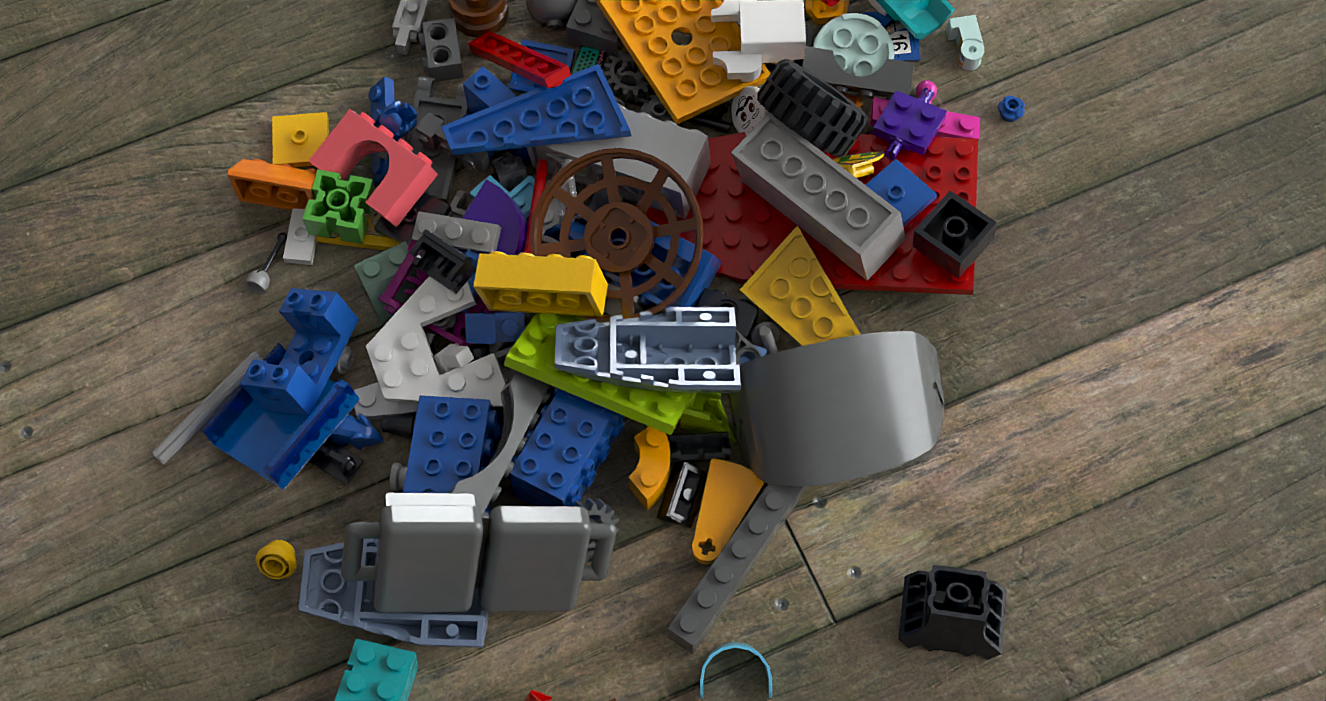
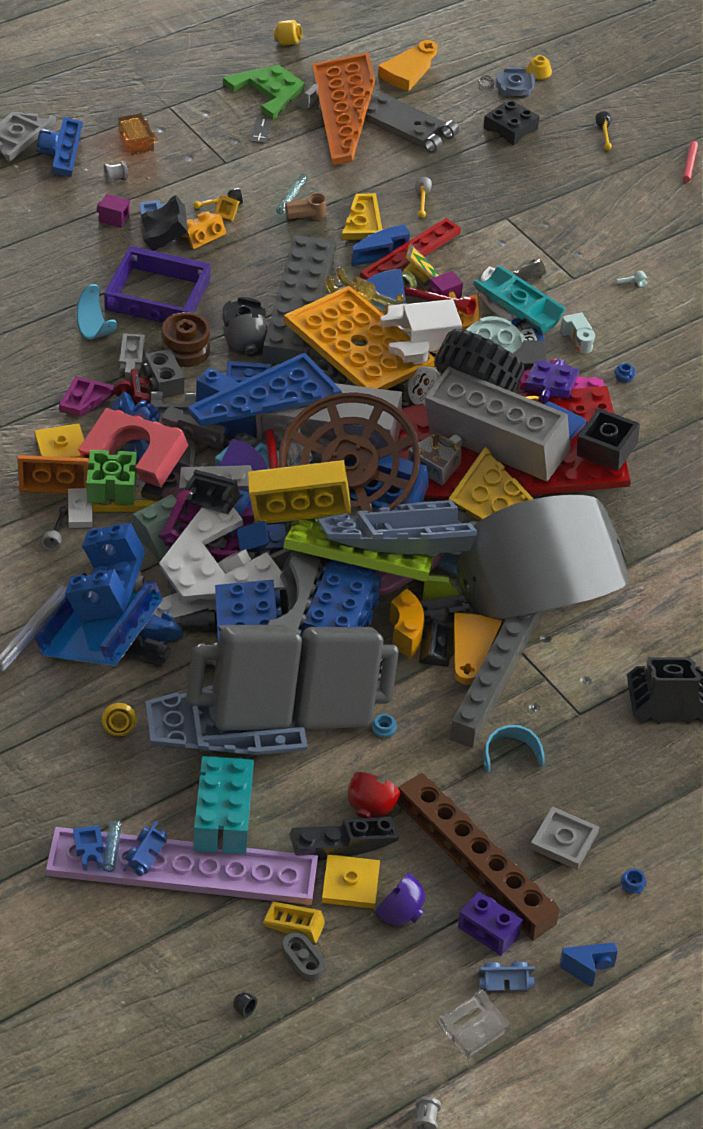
camera: 15 degrees left, 20 degrees down
red plate [468,31,571,89] -> none
none -> magenta wing [59,376,115,417]
none -> dark red hips [113,369,151,406]
none -> dark azure plate [372,714,397,738]
none -> torso [408,433,463,486]

